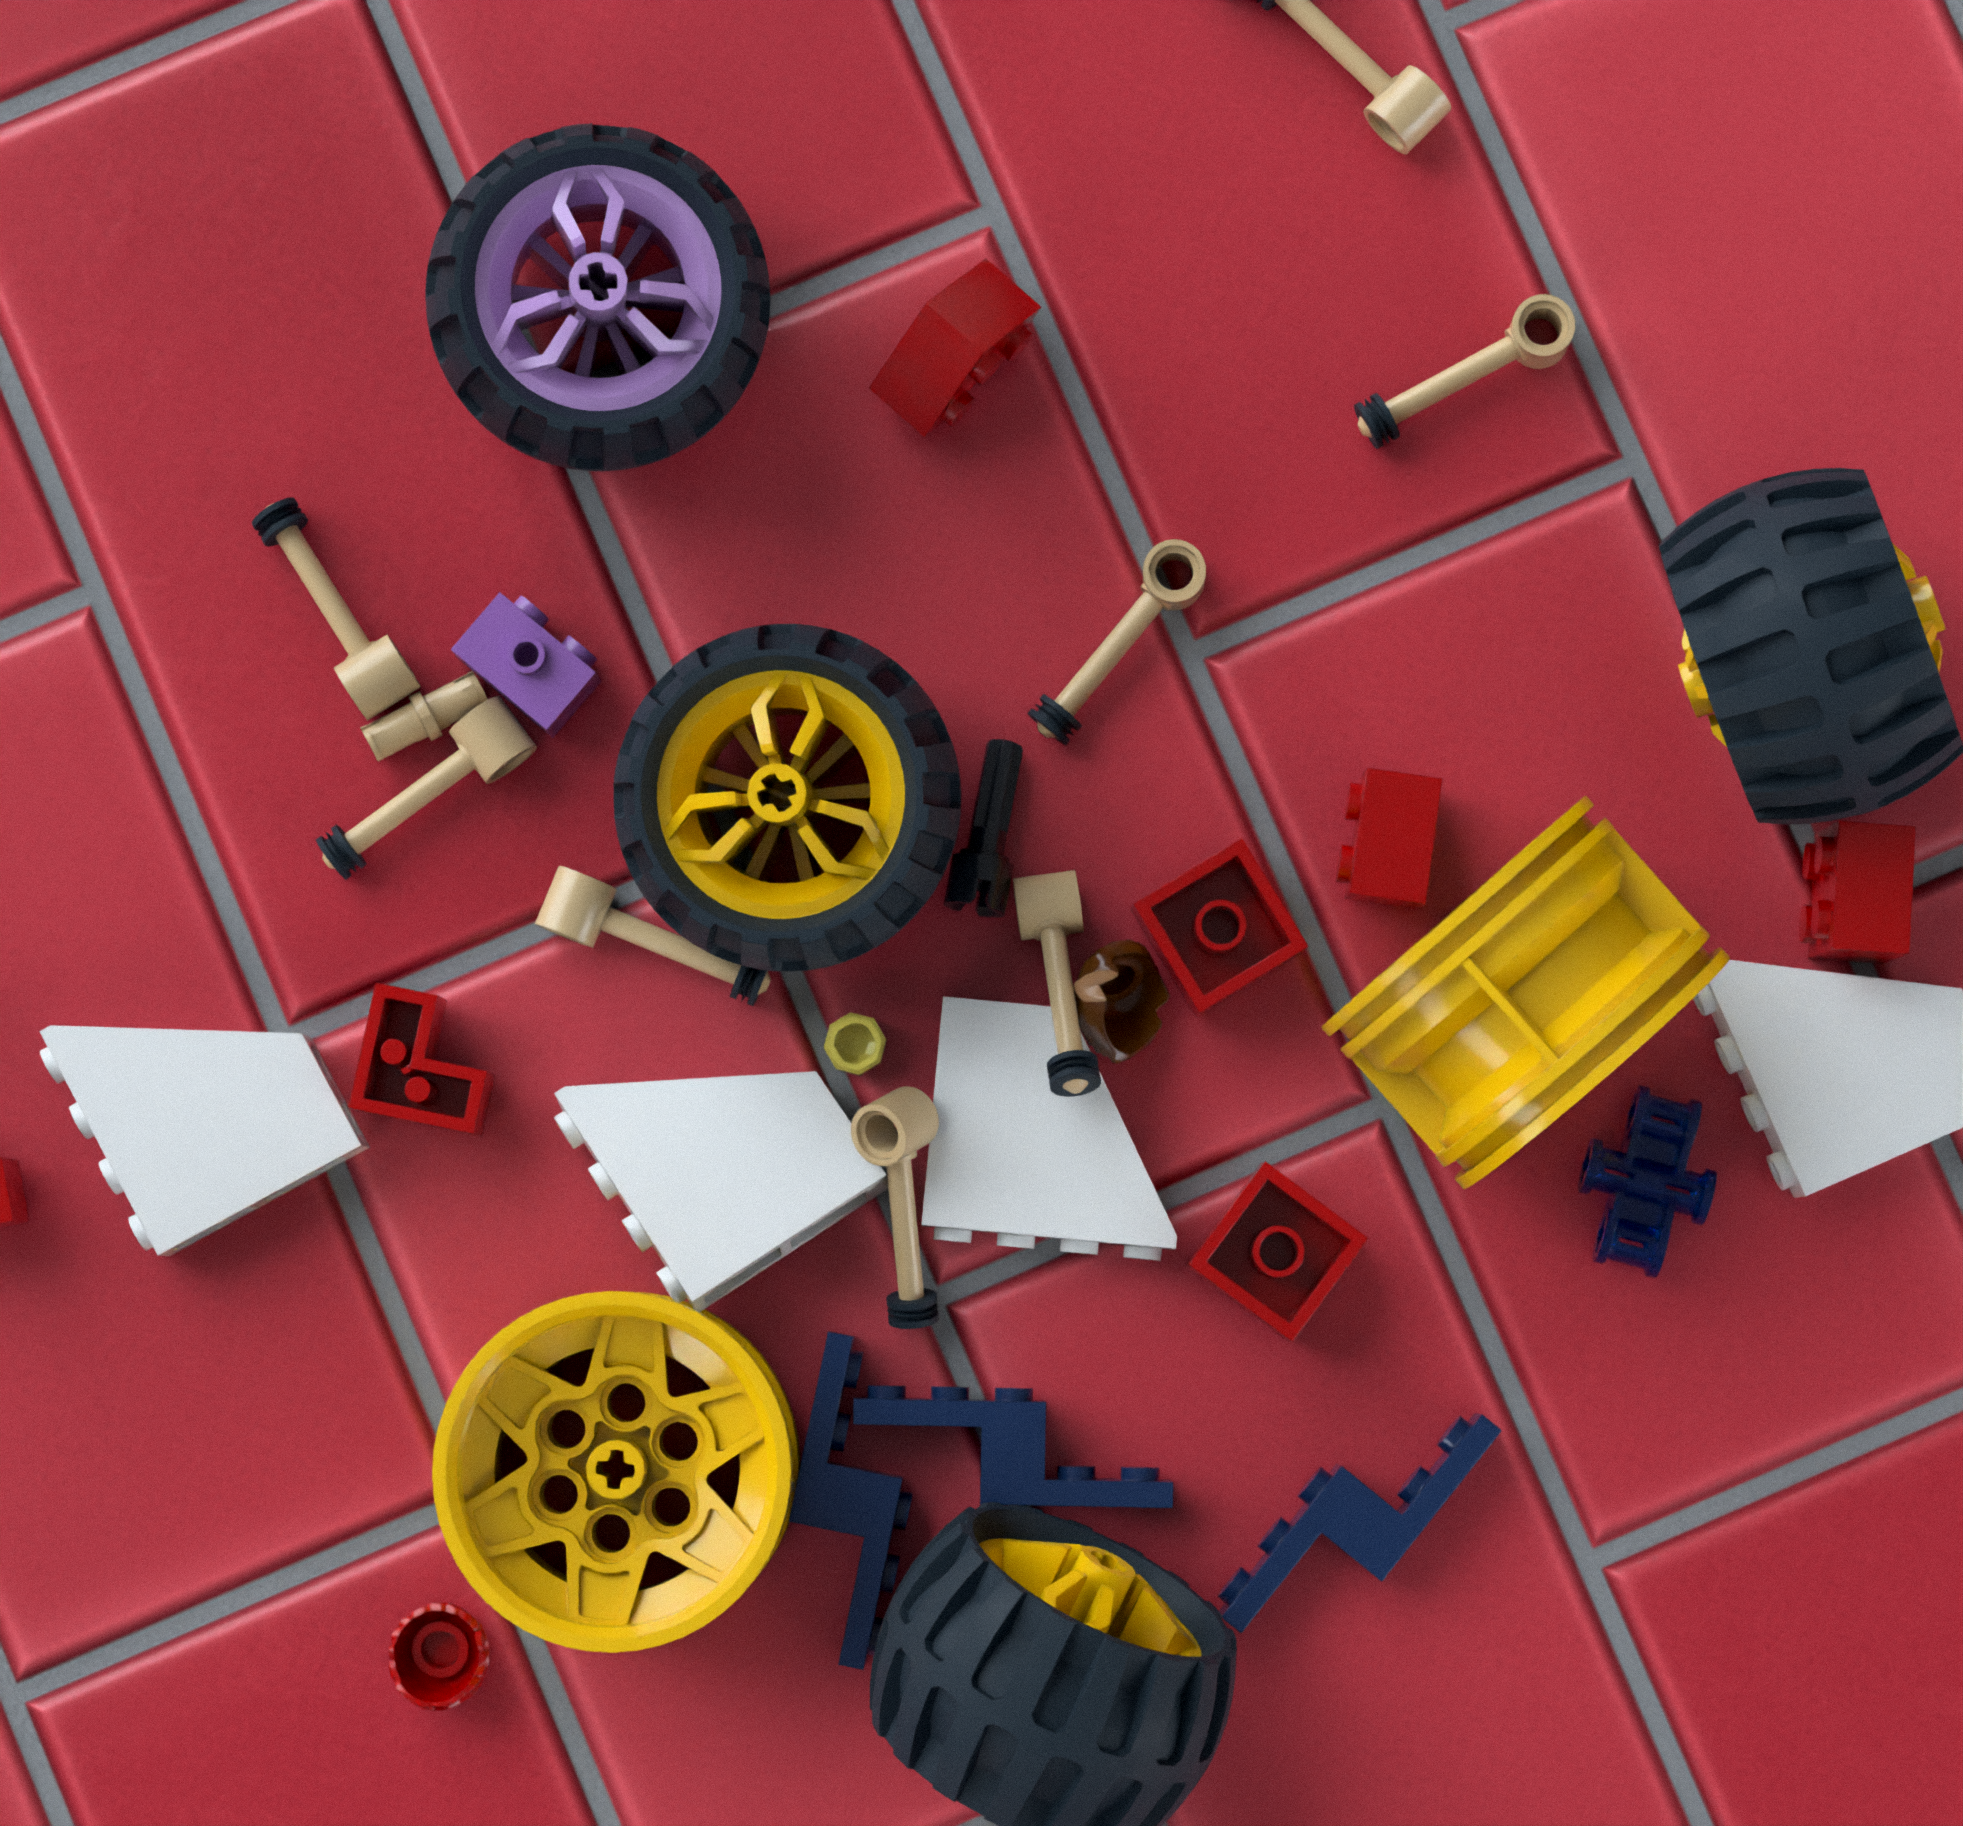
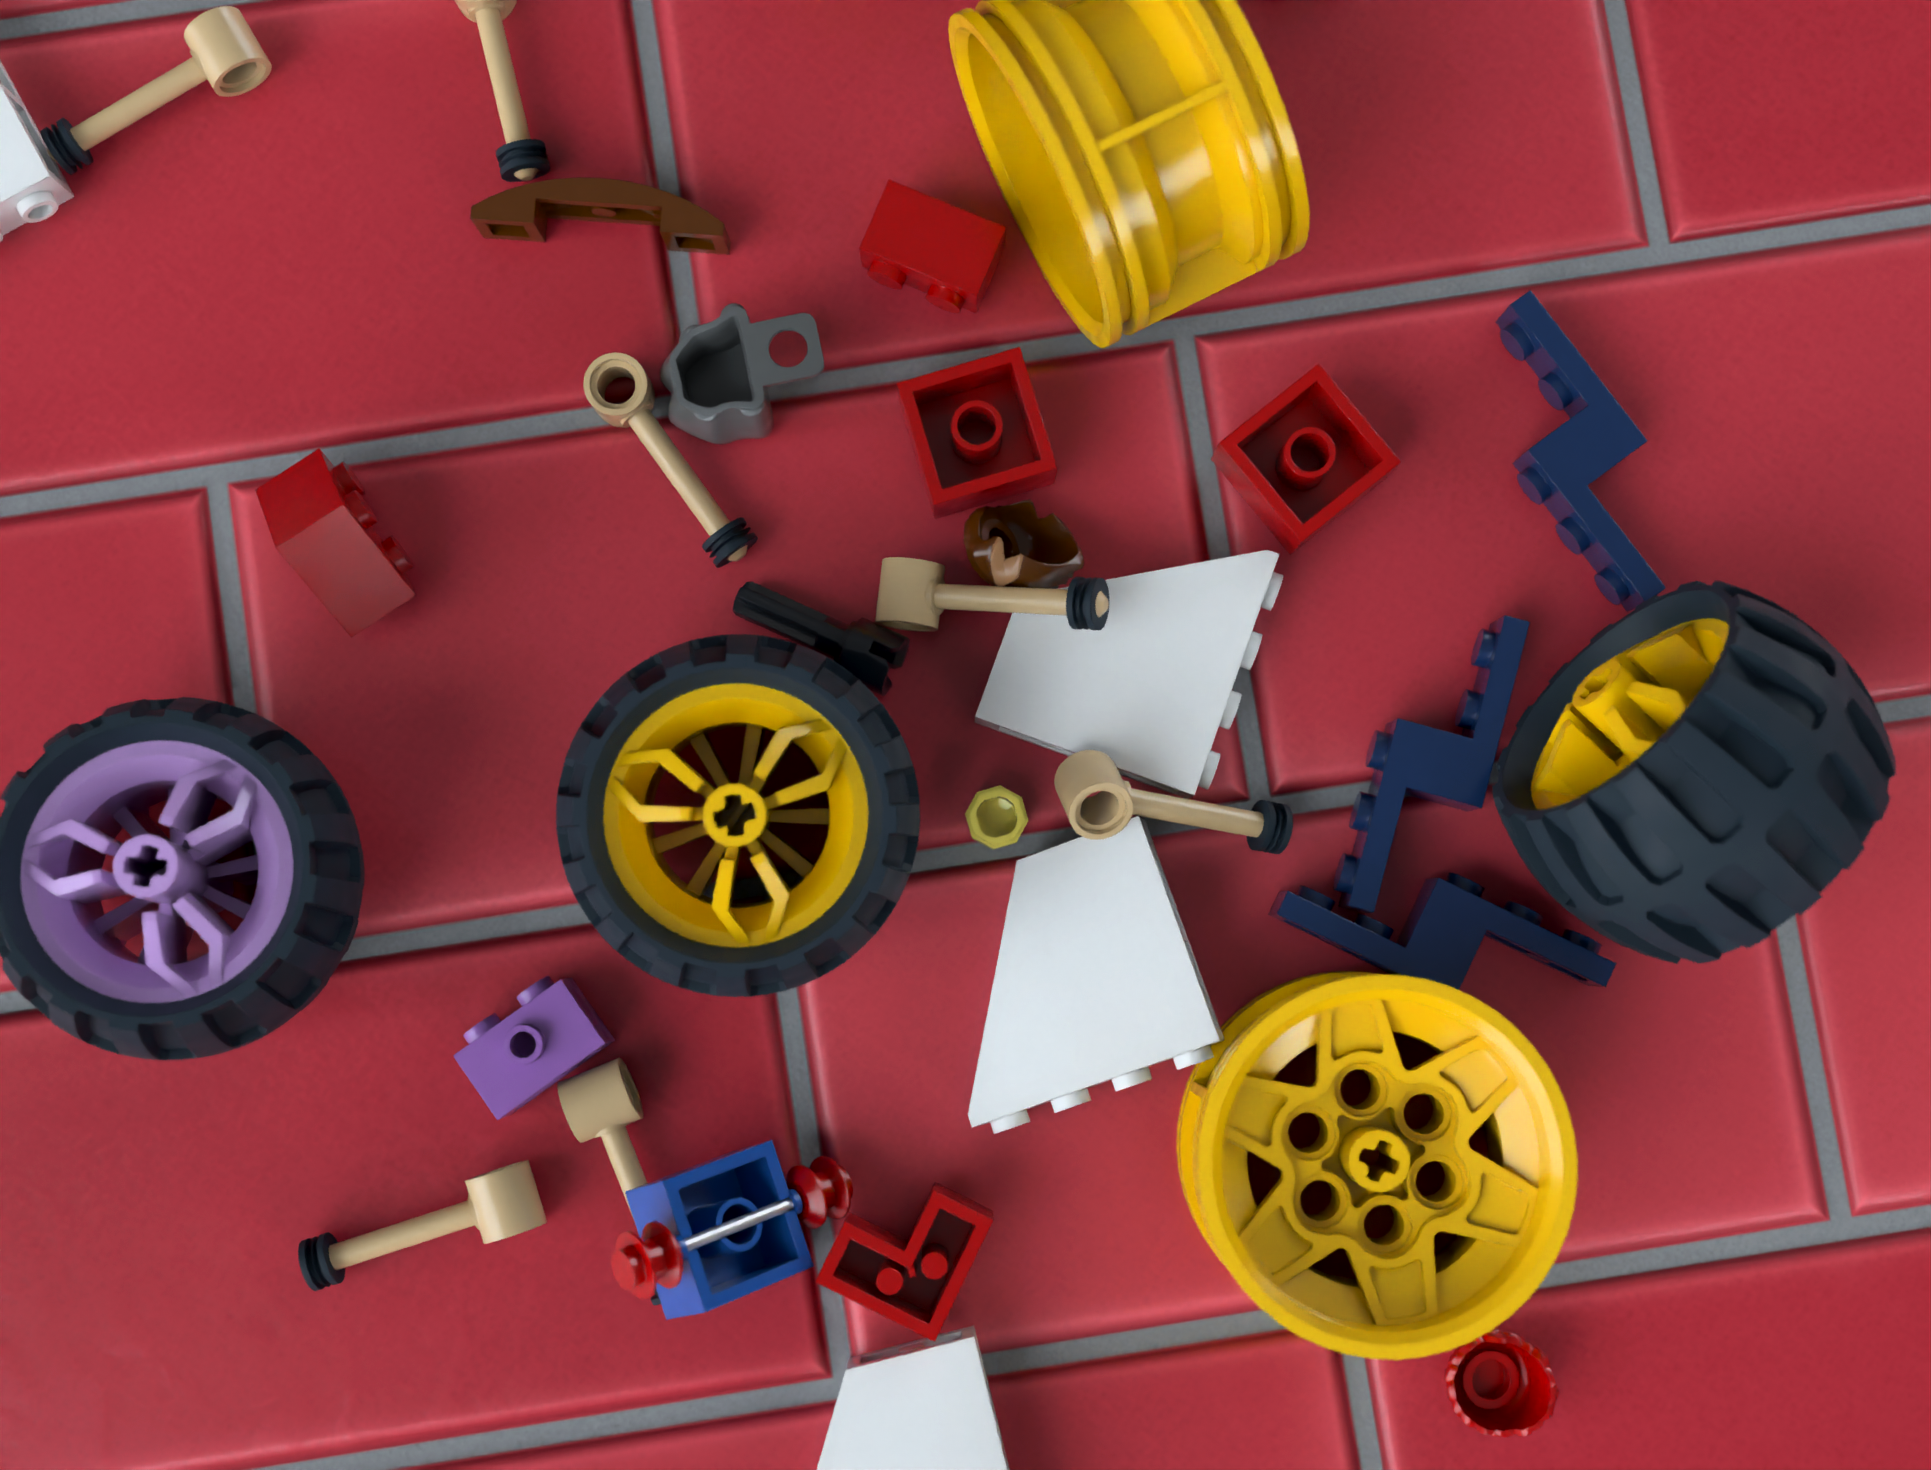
camera: 75 degrees left, 0 degrees up
tan pin [360,670,488,762] -> none
tan piece [535,865,771,1006] -> none
clear blue axle [1578,1085,1717,1279] -> none
none -> reddish brown slope [470,177,730,255]
none -> blue brick [611,1140,853,1320]
none -> dark grey piece [659,303,825,445]

